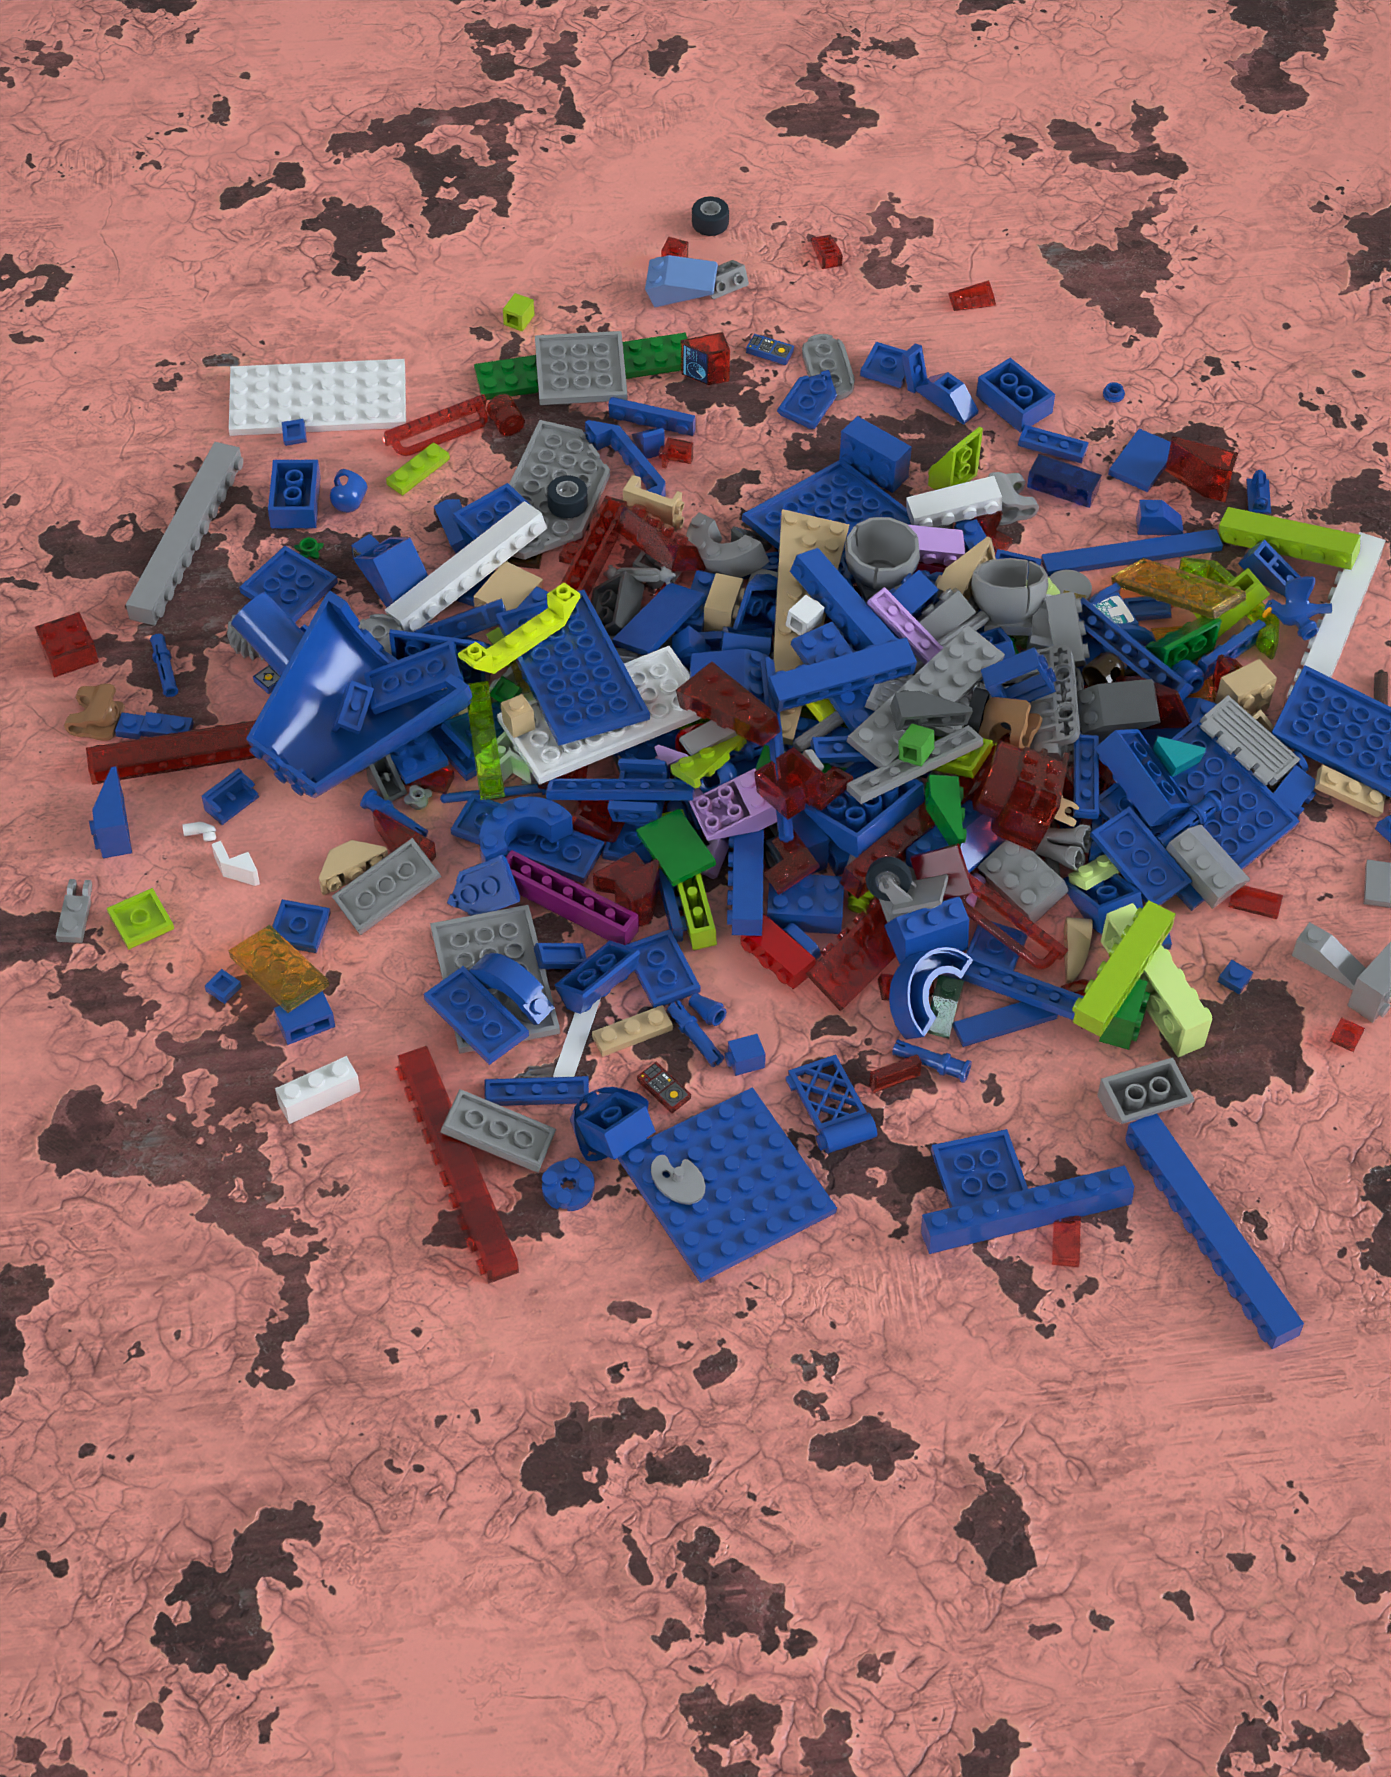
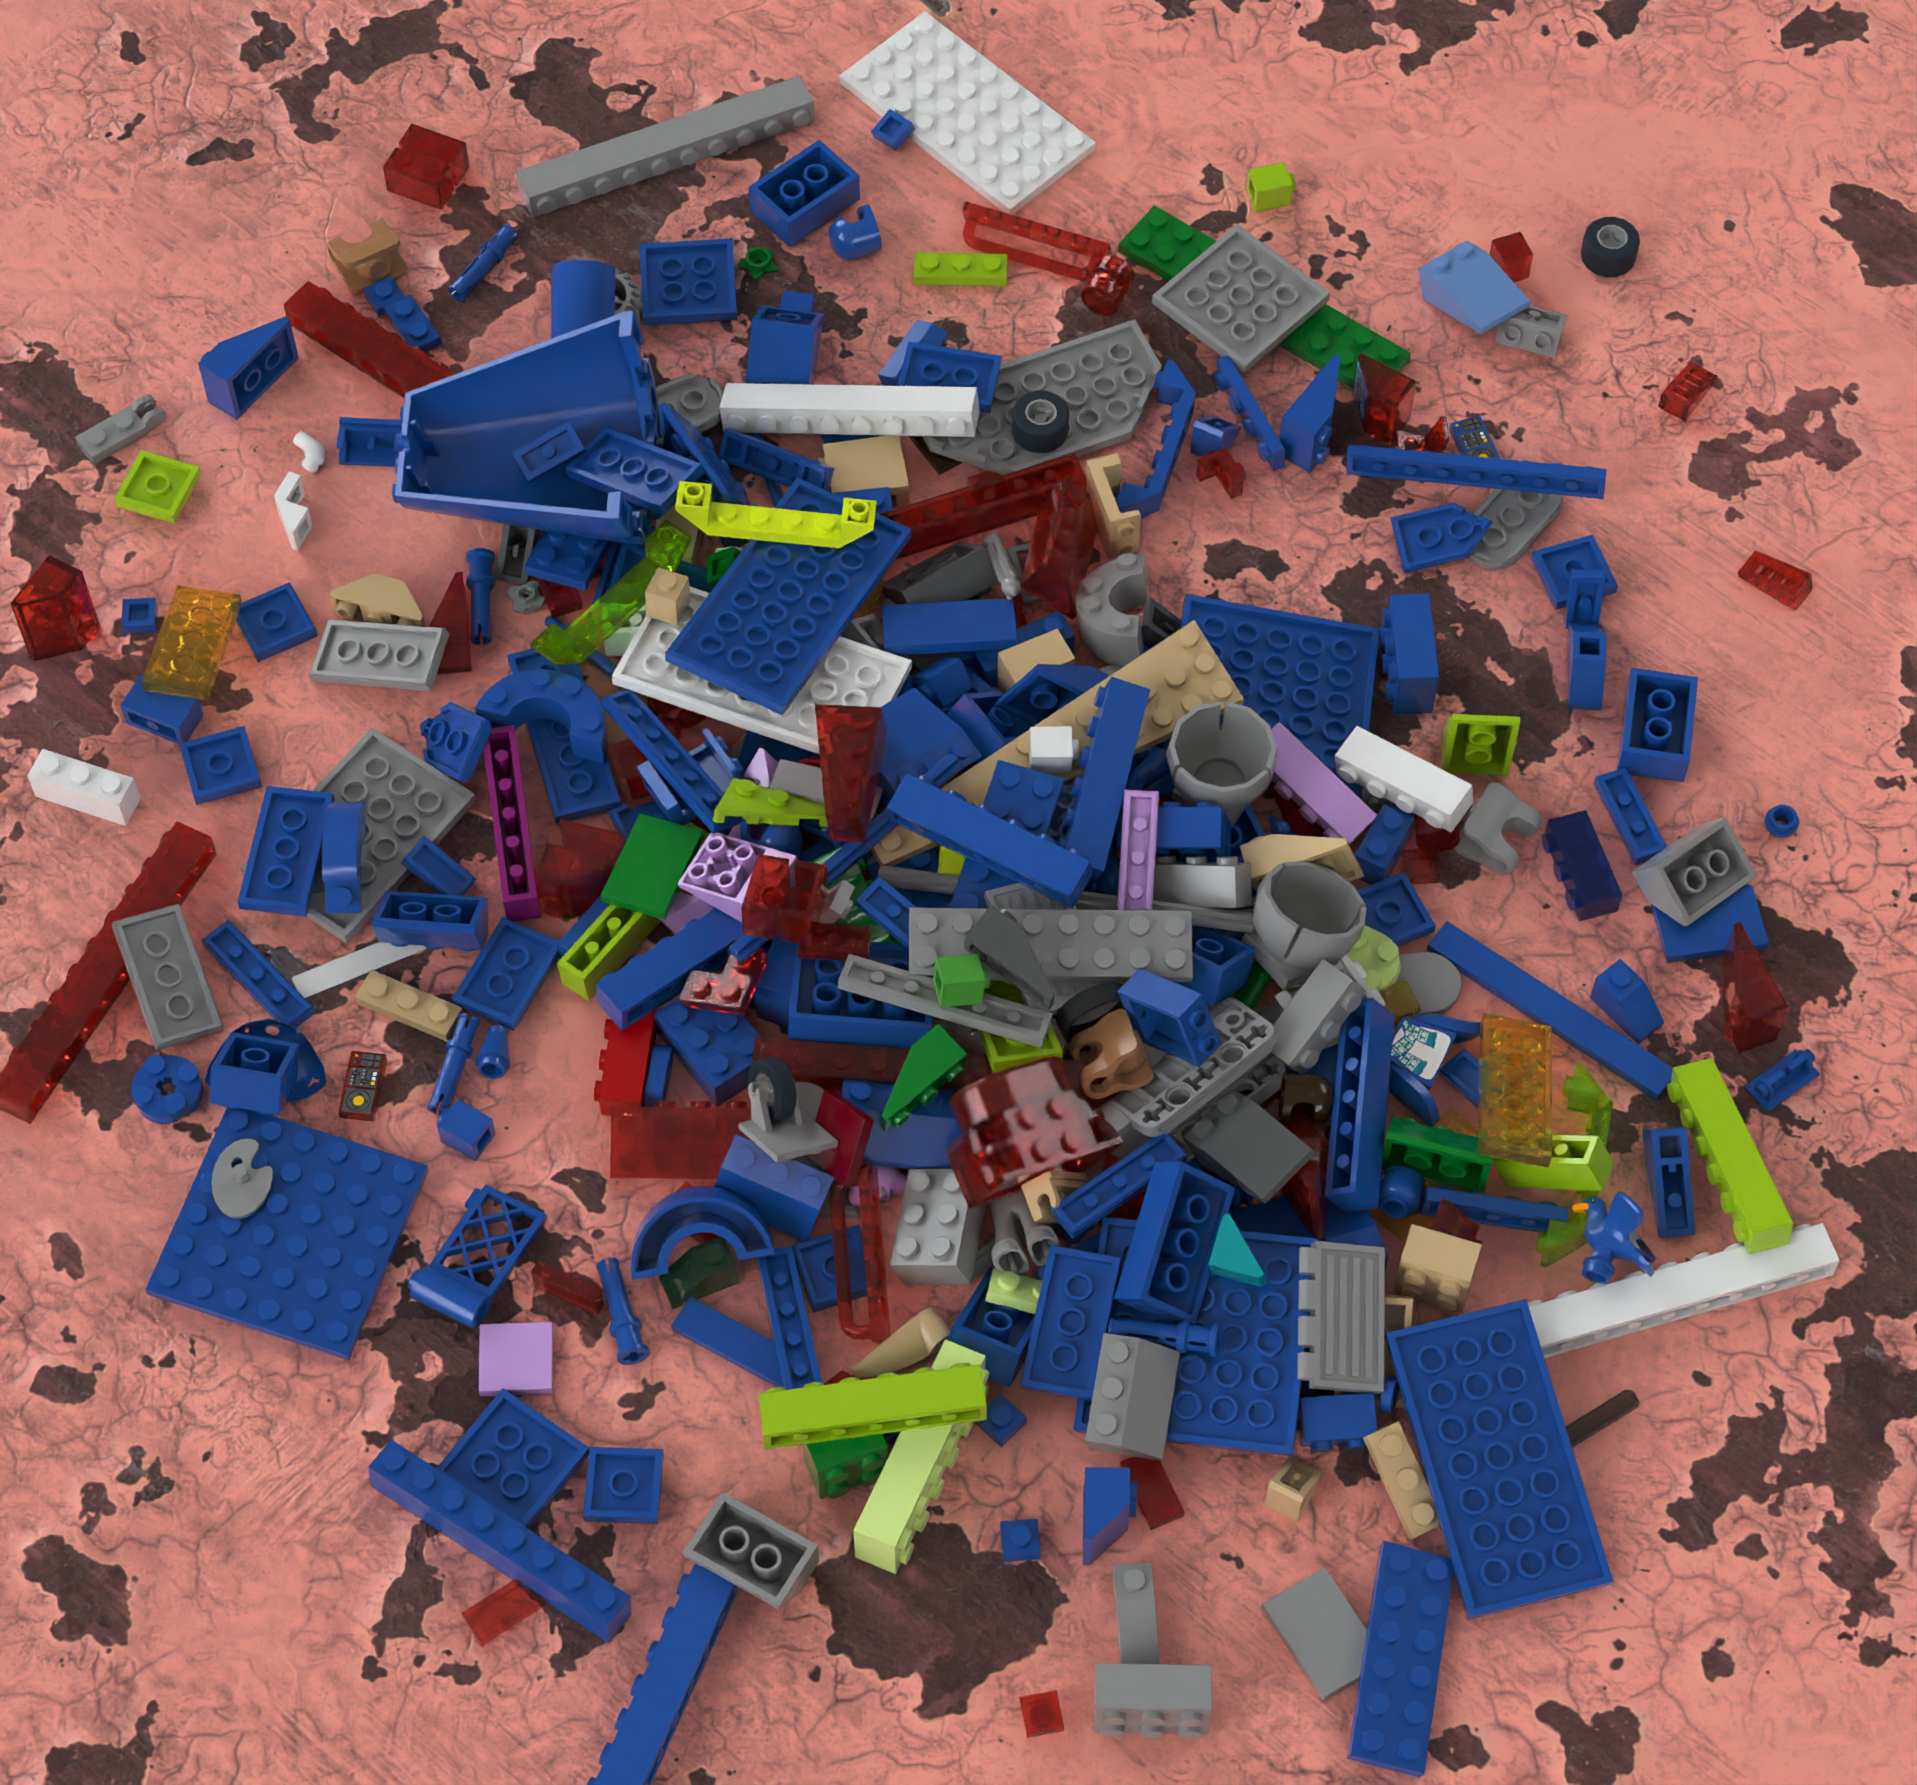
camera: 50 degrees right, 5 degrees up
none -> clear red slope [10,555,100,661]
none -> blue plate [179,726,262,805]
none -> lavender tile [479,1322,553,1397]
none -> blue plate [583,1447,664,1524]
none -> blue slope [1083,1467,1137,1565]
none -> tan slope [1264,1457,1323,1522]
none -> blue slope [1280,354,1341,473]
none -> blue plate [1346,444,1607,499]
none -> clear red bracket [1395,416,1449,453]
none -> light grey slope [1632,817,1757,926]

